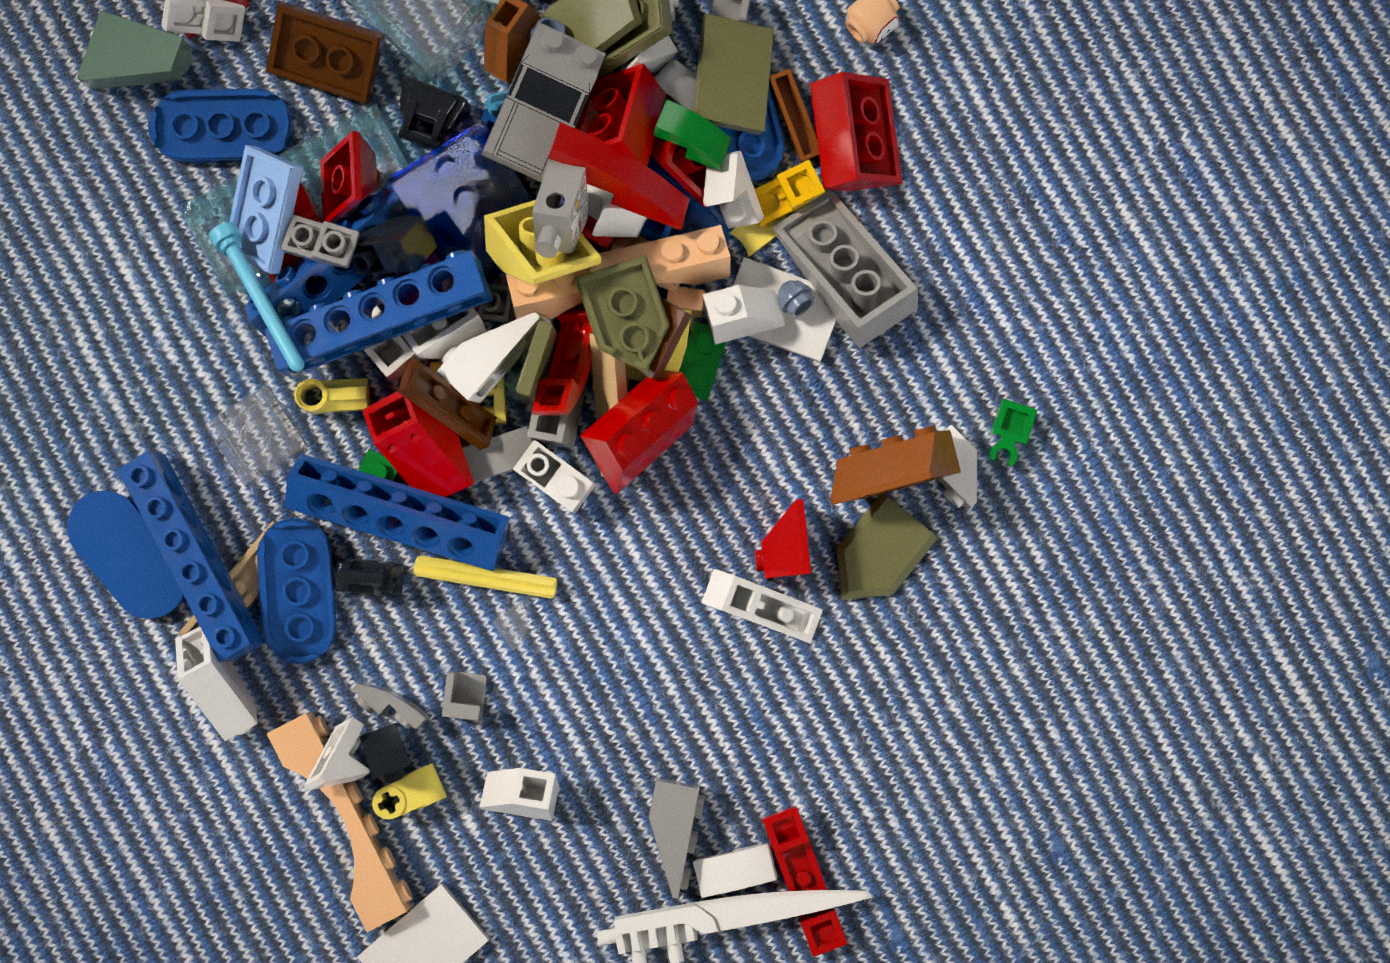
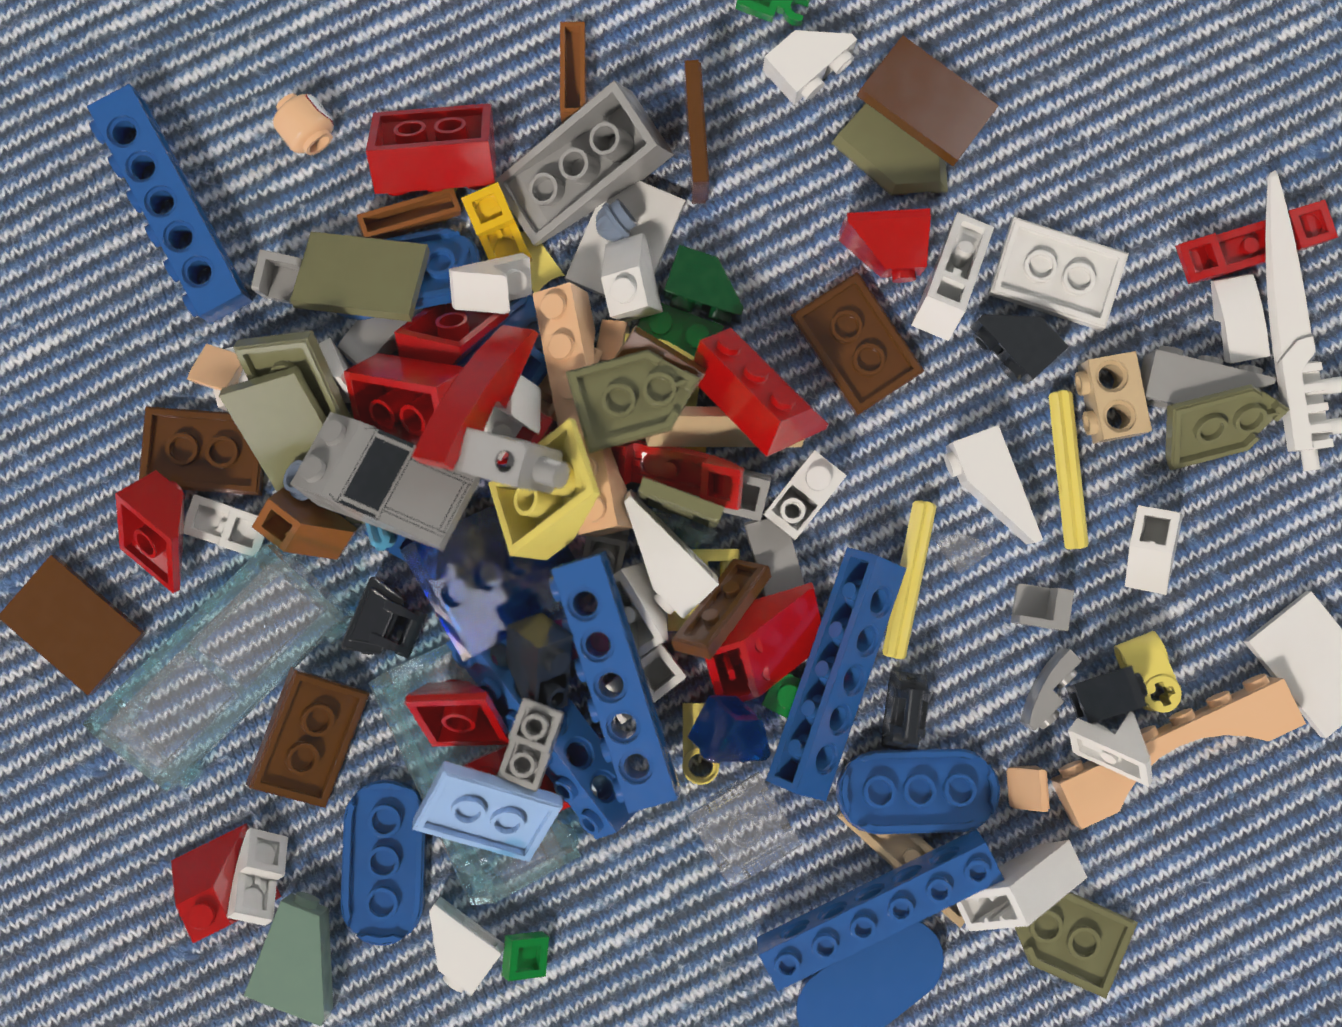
camera: 85 degrees left, 0 degrees up
medium azure piece [209,222,304,372] -> none
green slope [653,100,731,170] -> none
dark orange slope [831,425,961,505] -> none
none -> white slope [429,896,504,995]
none -> green plate [501,931,549,981]
none -> dark orange piece [560,21,587,124]
none -> dark green slope [664,245,744,325]
none -> reddish brown tile [684,59,709,204]
none -> clear blue slope [687,695,771,764]
none -> reddish brown tile [790,272,924,417]
none -> reddish brown tile [857,35,999,167]
none -> white slope [944,425,1043,545]
none -> black slope [970,314,1069,385]
none -> white tile [988,217,1129,331]
none -> light nougat slope [1007,765,1050,812]
none -> olive tile [1015,892,1138,999]
none -> light yellow axle [1049,390,1089,550]
none -> tan brick [1075,351,1152,444]
none -> olive tile [1165,384,1290,470]

